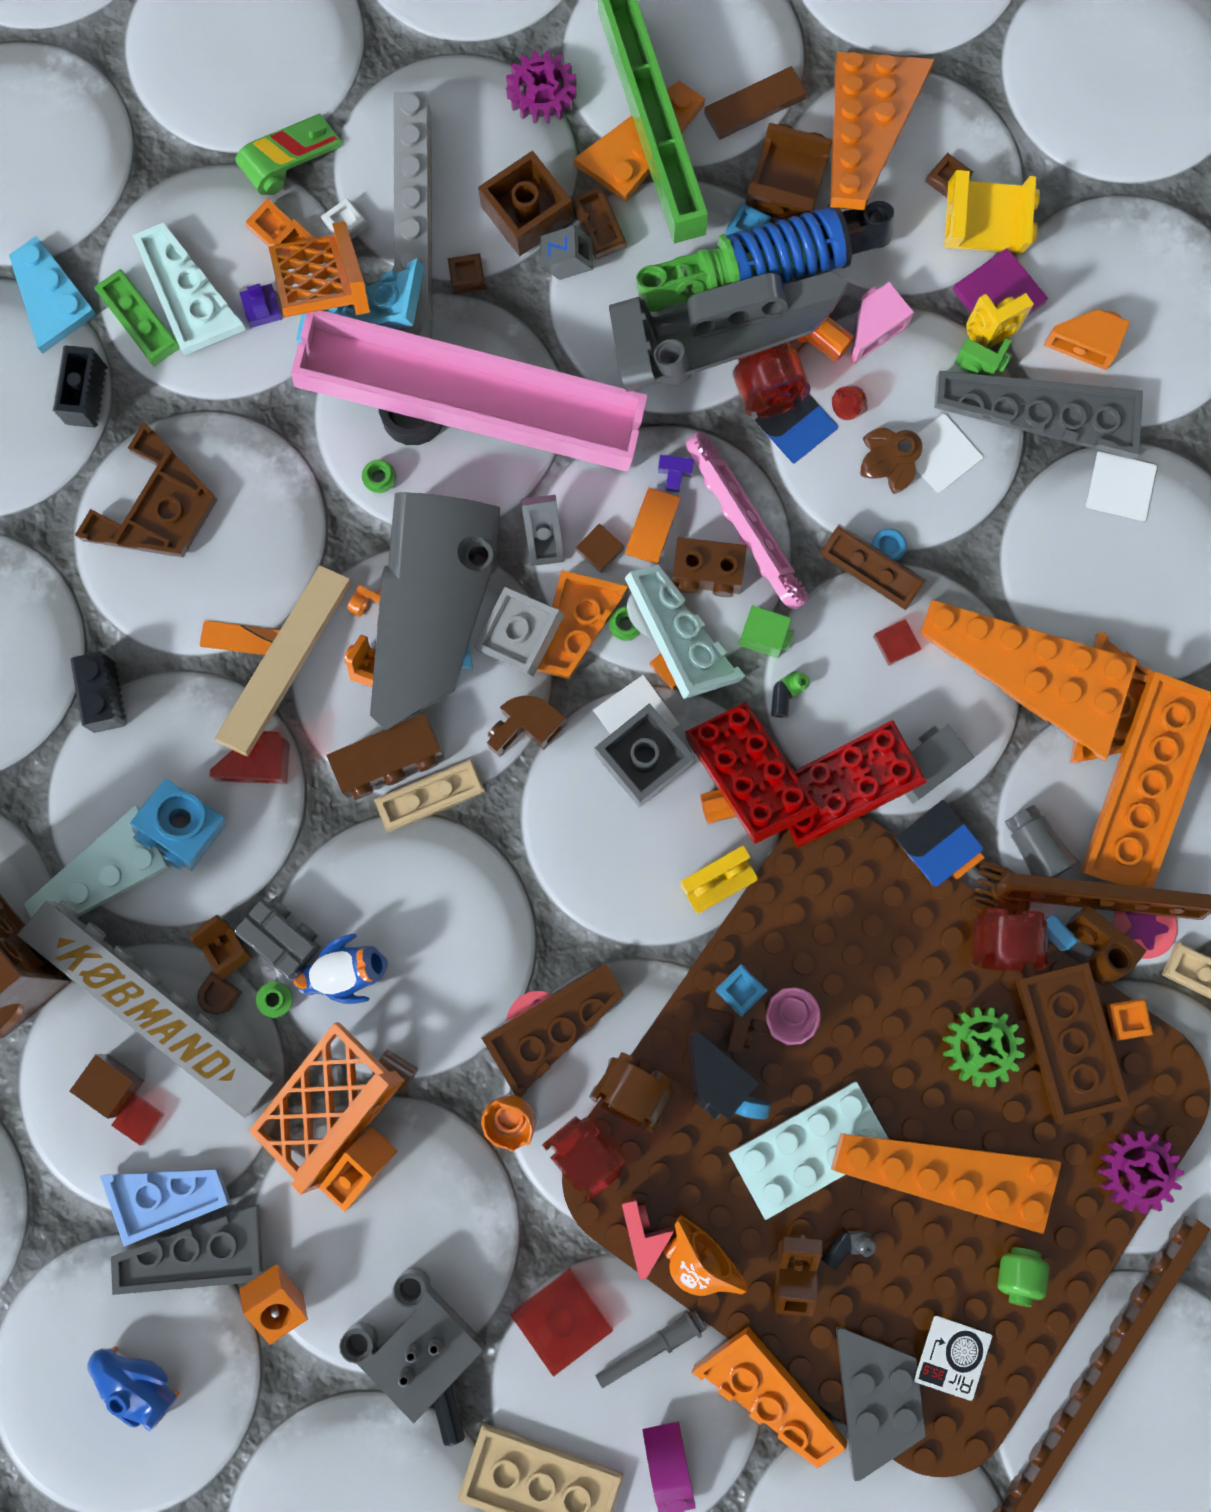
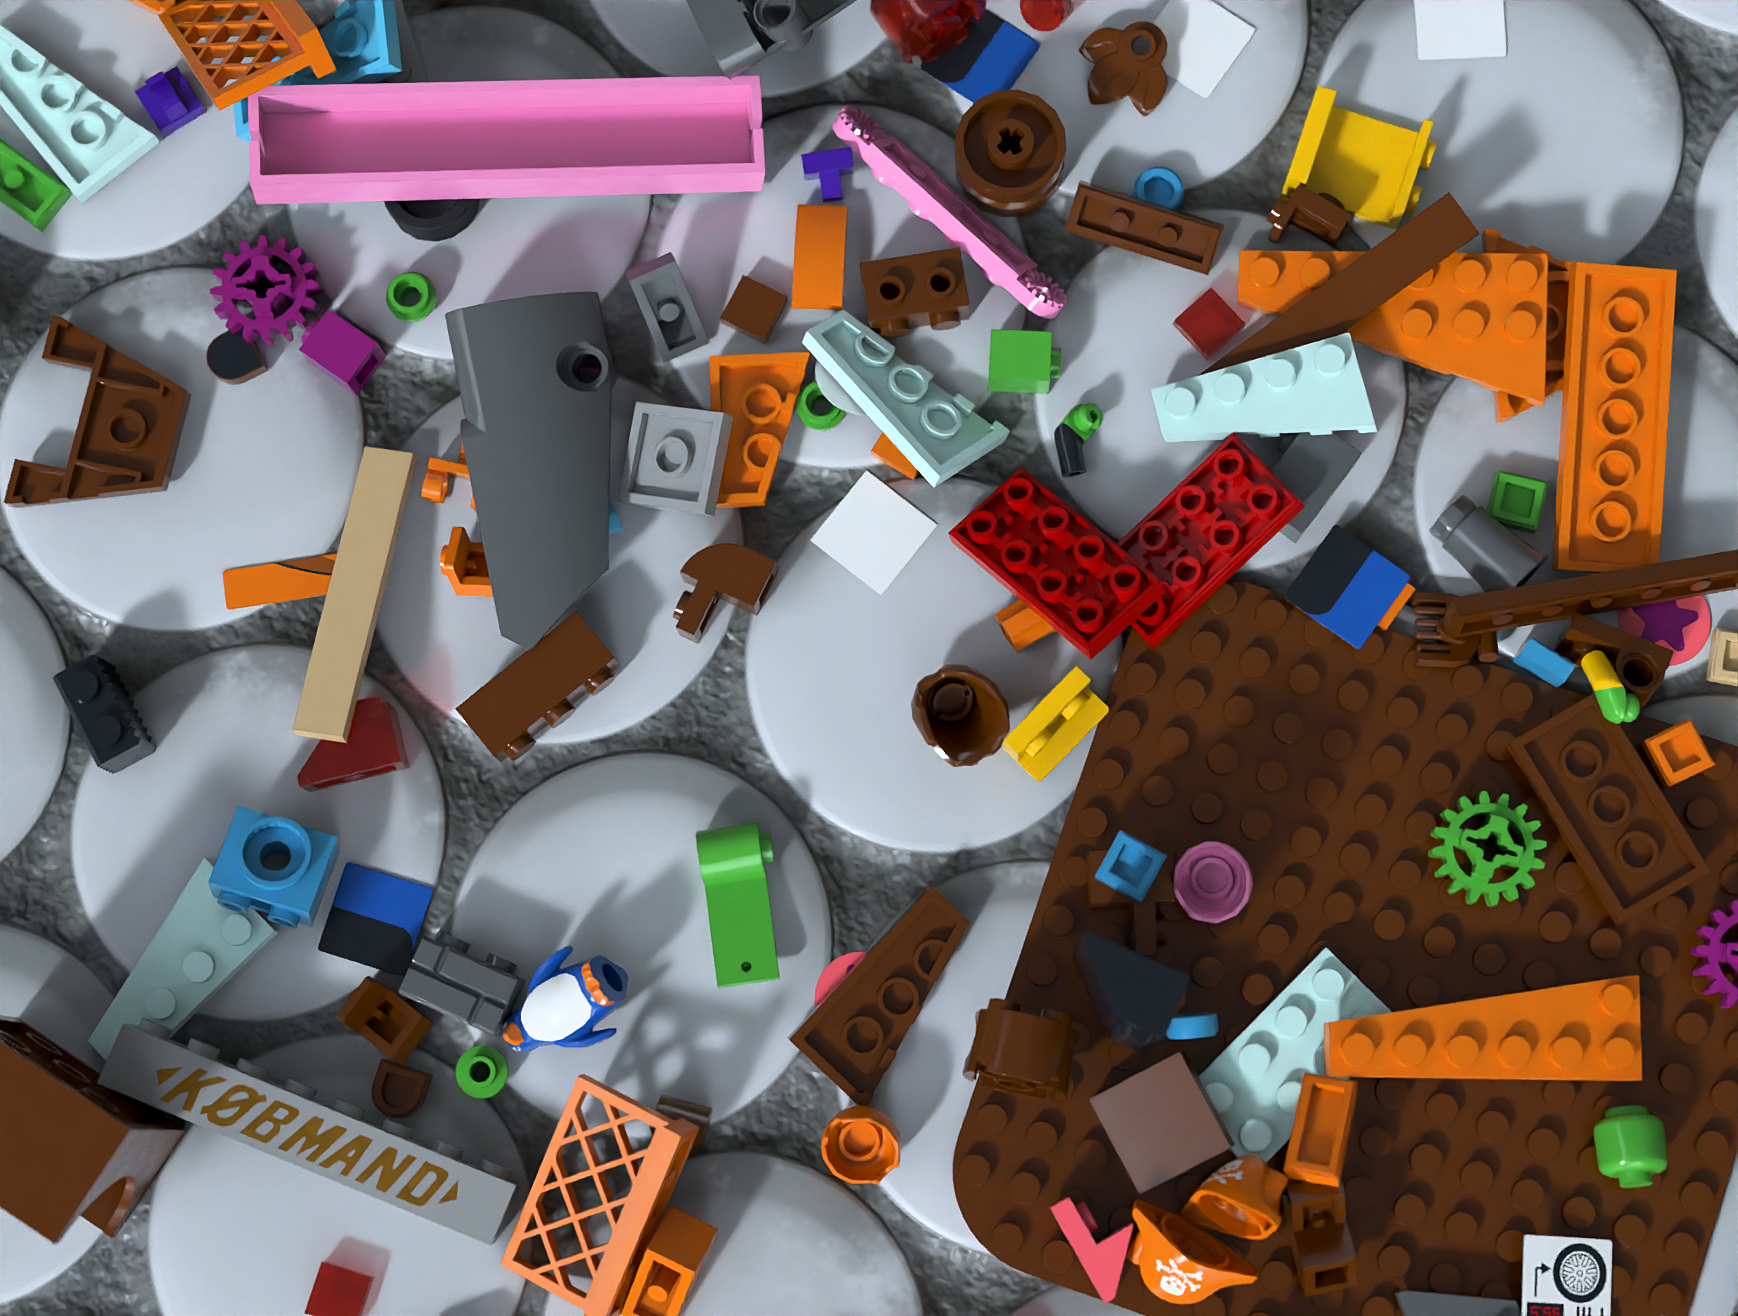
camera: 10 degrees left, 0 degrees up
reddish brown piece [69,1054,145,1119] -> none
tan tile [374,759,486,833] -> none
clear red brick [541,1116,625,1204] -> none
dark grey brick [594,703,695,808] -> none
arm [821,1230,877,1271] -> none
clear red brick [972,908,1048,971] -> none
none -> black tile [206,327,268,385]
none -> magenta gear [210,235,323,347]
none -> magenta brick [298,309,386,396]
none -> sticker [318,862,433,976]
none -> bright green door [696,822,780,988]
none -> reddish brown hair [911,664,1010,767]
none -> reddish brown wheel [955,90,1066,218]
none -> reddish brown tile [1089,1049,1235,1194]
none -> light aqua wing [1151,332,1377,442]
none -> orange hat [1179,1154,1288,1239]
none -> reddish brown tile [1198,192,1480,376]
none -> reddish brown bracket [1267,184,1352,246]
none -> yellow panel [1282,85,1437,229]
none -> orange tile [1284,1073,1358,1187]
none -> bright green tile [1487,470,1548,534]
none -> arm [1581,650,1640,724]

